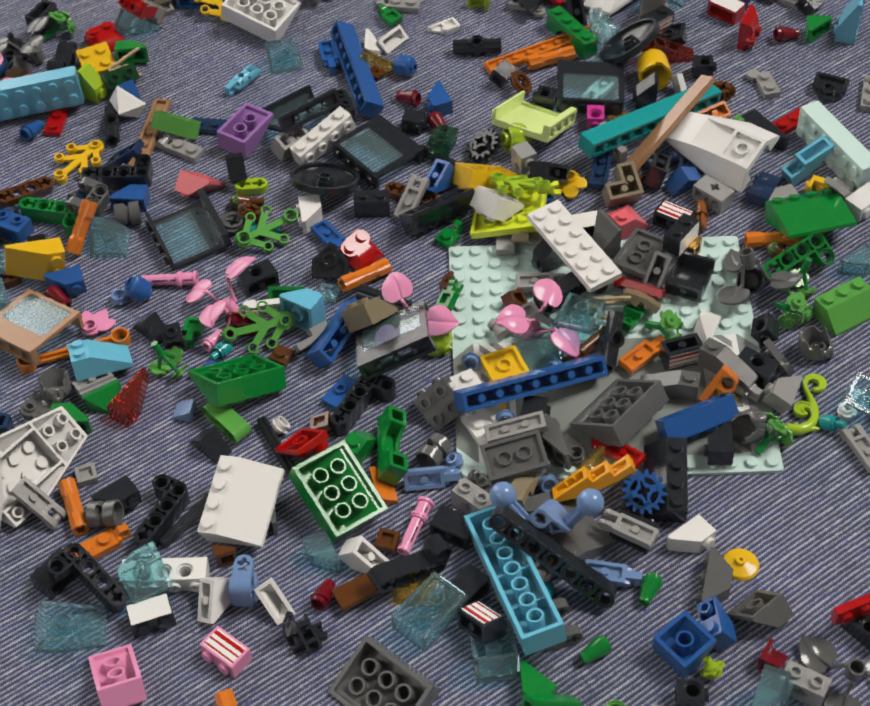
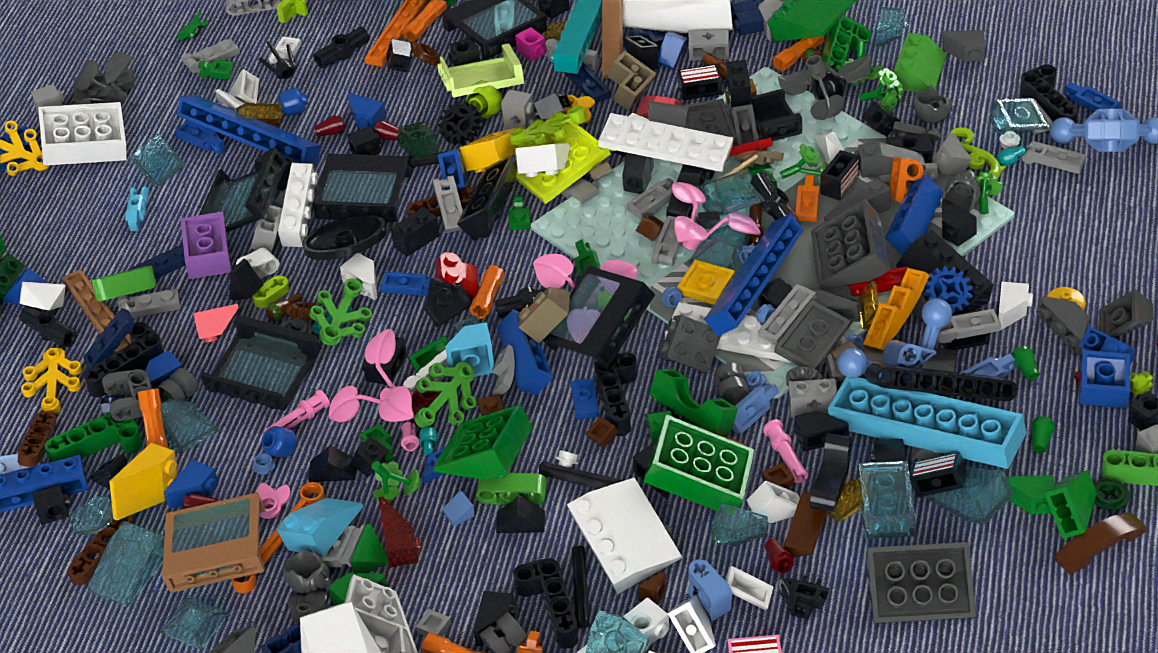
camera: 40 degrees left, 5 degrees down
red slope [274,428,329,458] -> none
reddish brown plant [439,271,455,290] -> none
none -> white piece [236,248,280,279]
none -> black plant [259,41,297,79]

